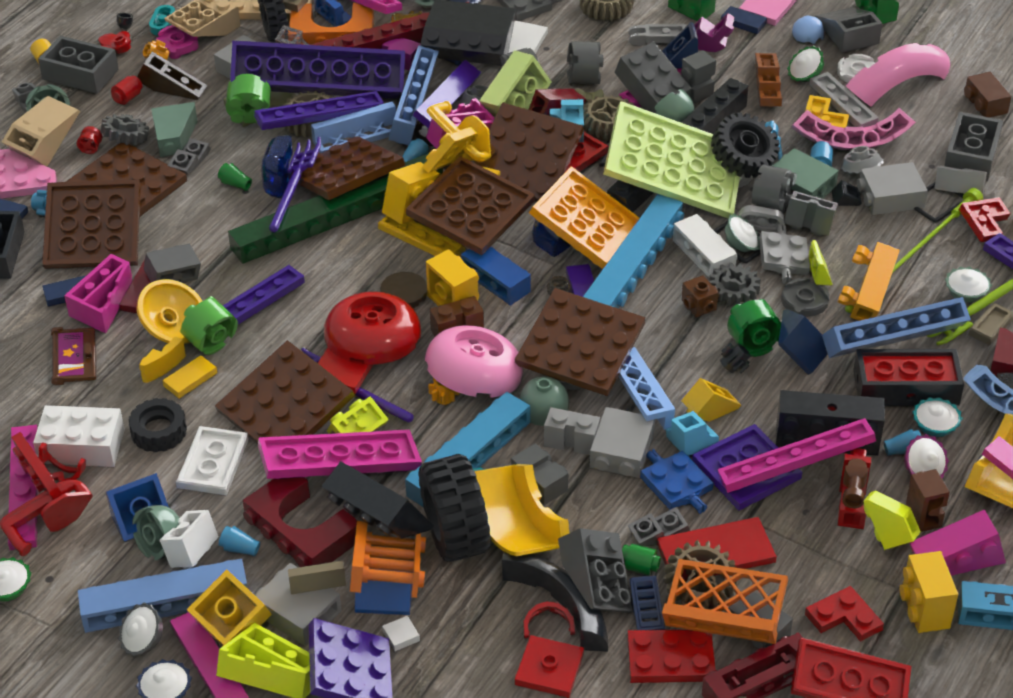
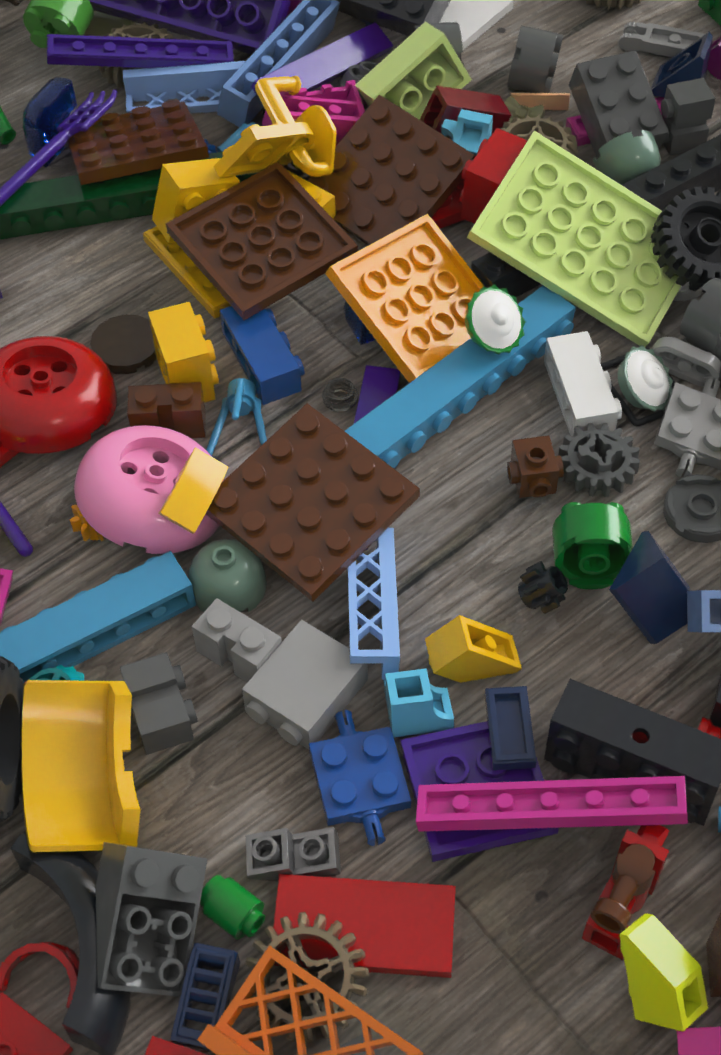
camera: 20 degrees right, 10 degrees up
none -> yellow slope [158,447,229,534]
none -> dark azure plant [206,378,267,456]
none -> red brick [459,128,528,224]
none -> white piece [465,285,526,355]
none -> dark blue tile [484,686,537,770]
none -> light nougat window [511,93,570,110]

